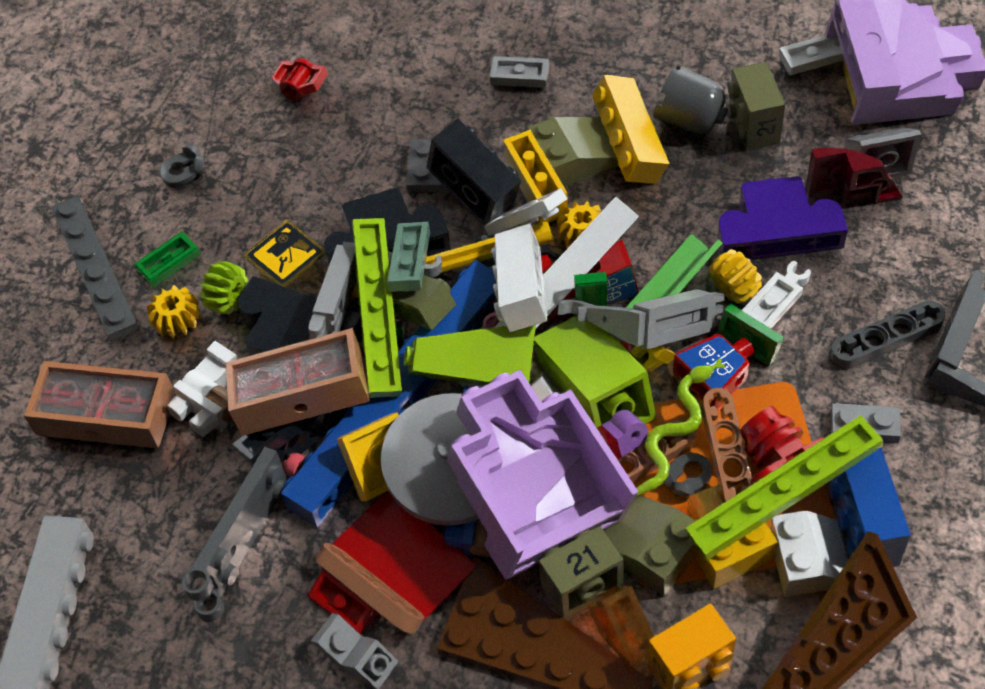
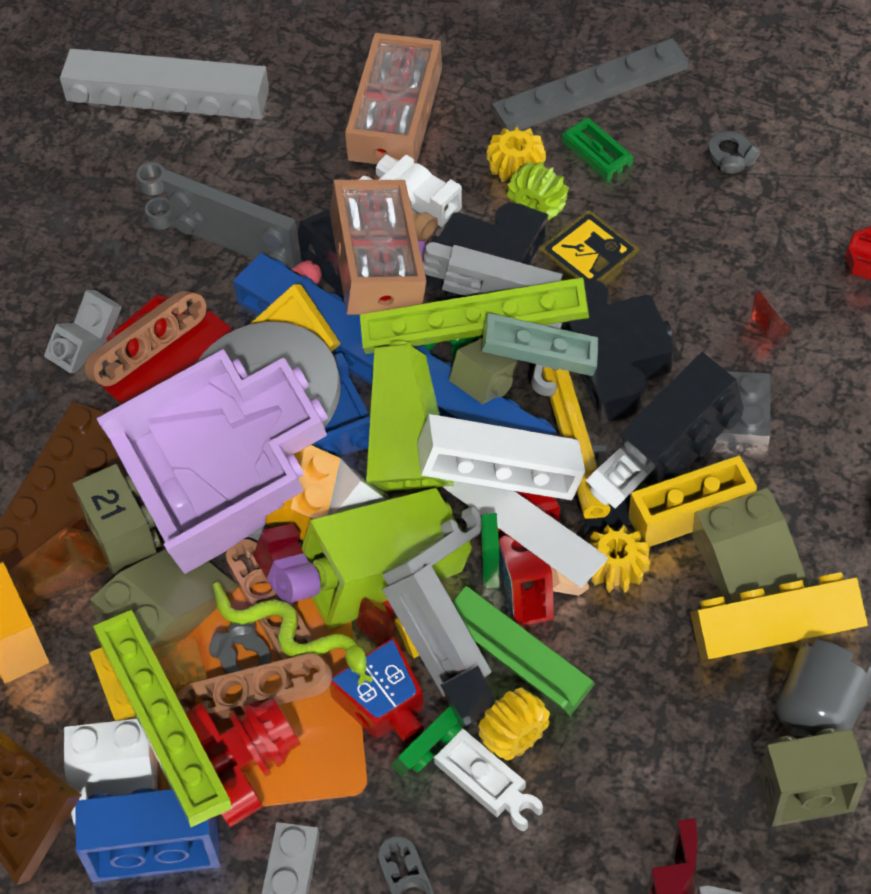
camera: 90 degrees right, 0 degrees up
dark purple brick [717,176,848,260] -> none
none -> clear red slope [356,597,395,645]
none -> black slope [440,665,495,726]
none -> clear red slope [751,291,793,341]

